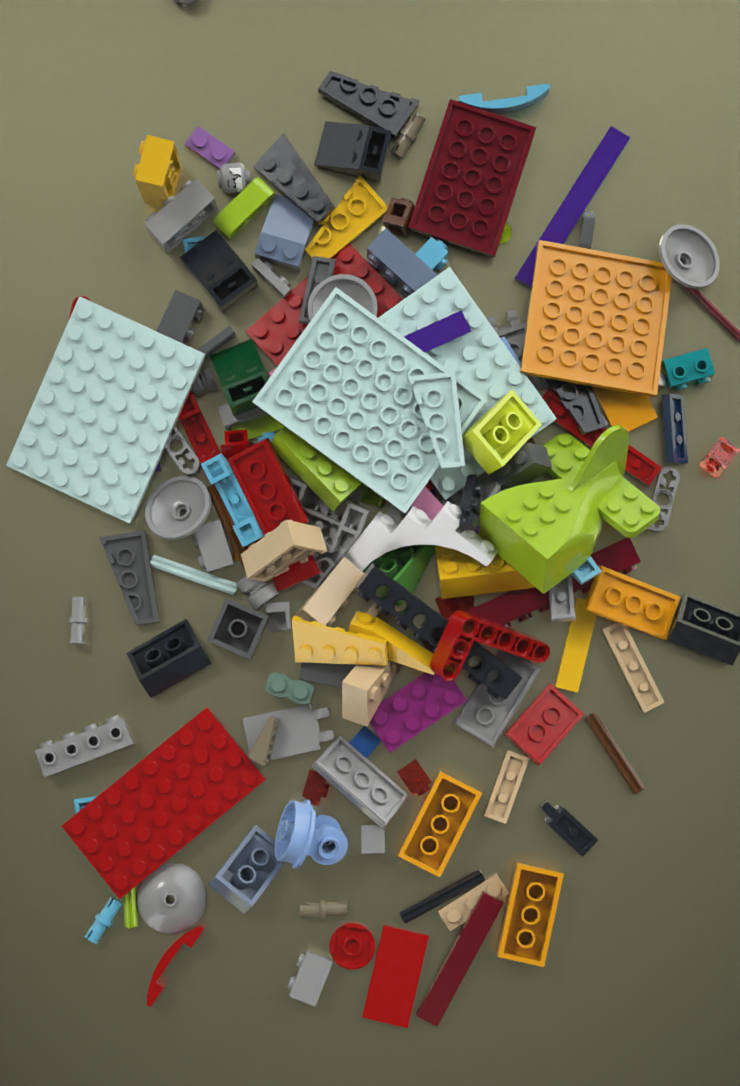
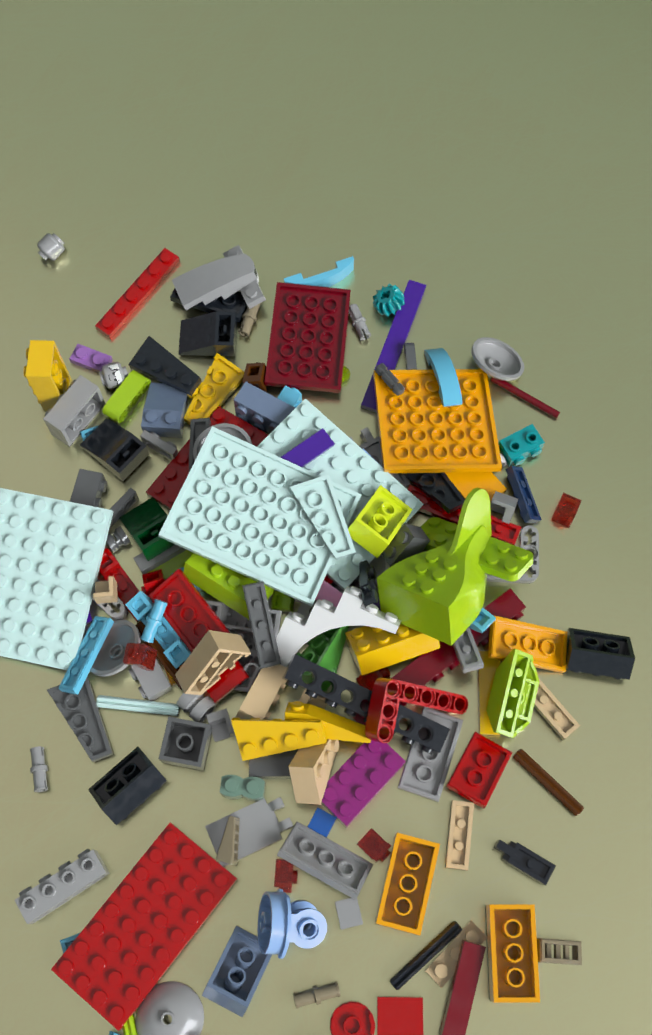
camera: 10 degrees left, 15 degrees down
none -> medium azure tile [58,616,114,695]
none -> tan panel [93,576,118,604]
none -> red plate [95,248,180,339]
none -> clear red bracket [123,643,157,671]
none -> medium azure pin [141,599,168,643]
none -> light grey slope [172,245,266,310]
none -> dark grey tile [242,581,281,669]
none -> light grey axle [349,304,371,340]
none -> teal gear [373,283,405,317]
none -> dark grey axle [375,363,405,396]
none -> medium azure slope [424,348,462,407]
none -> lime wedge [486,649,539,738]
none -> light grey panel [490,491,518,524]
none -> dark tan slope [537,938,582,965]

